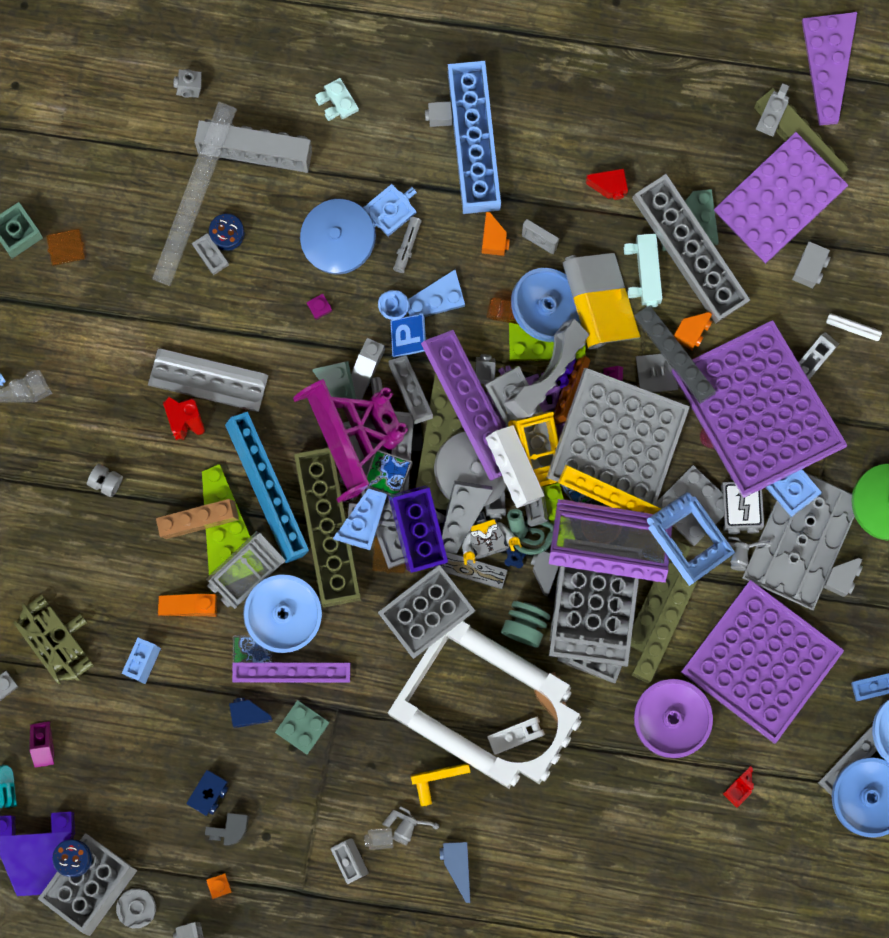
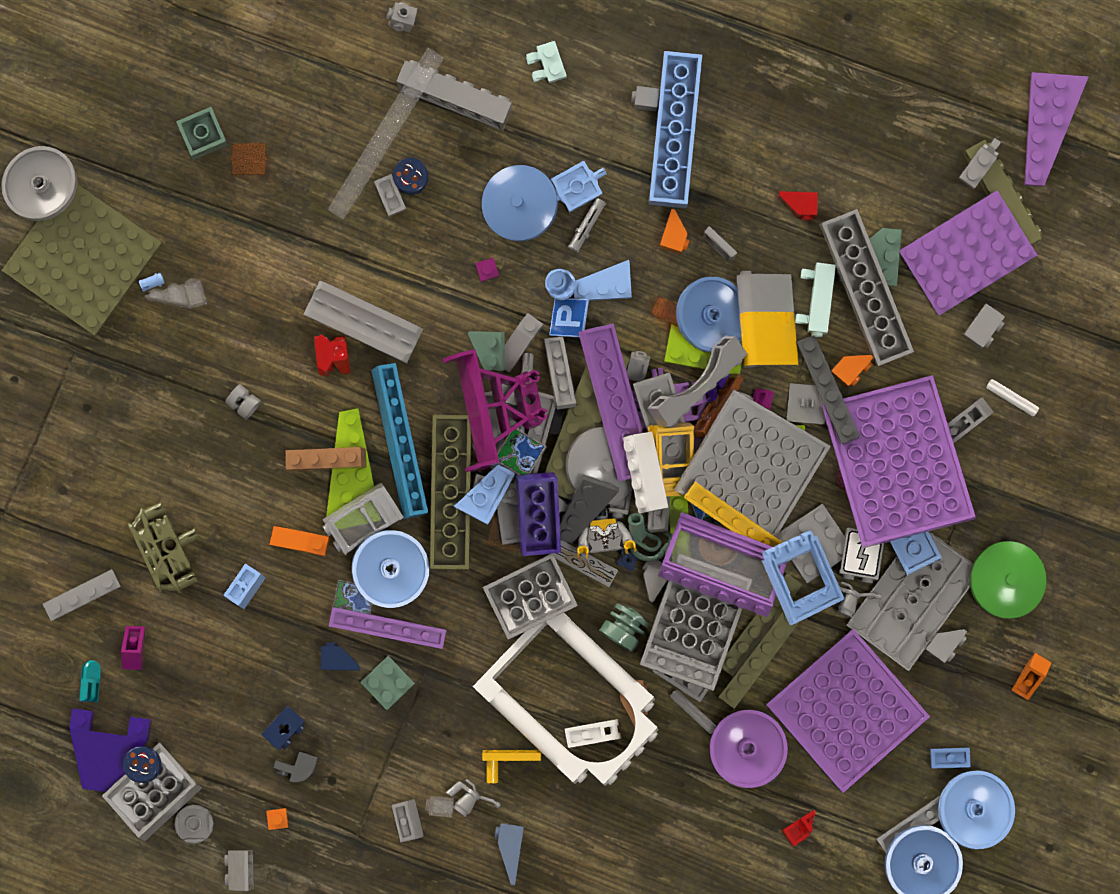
camera: 10 degrees right, 5 degrees up
none -> light grey axle [670,689,716,734]

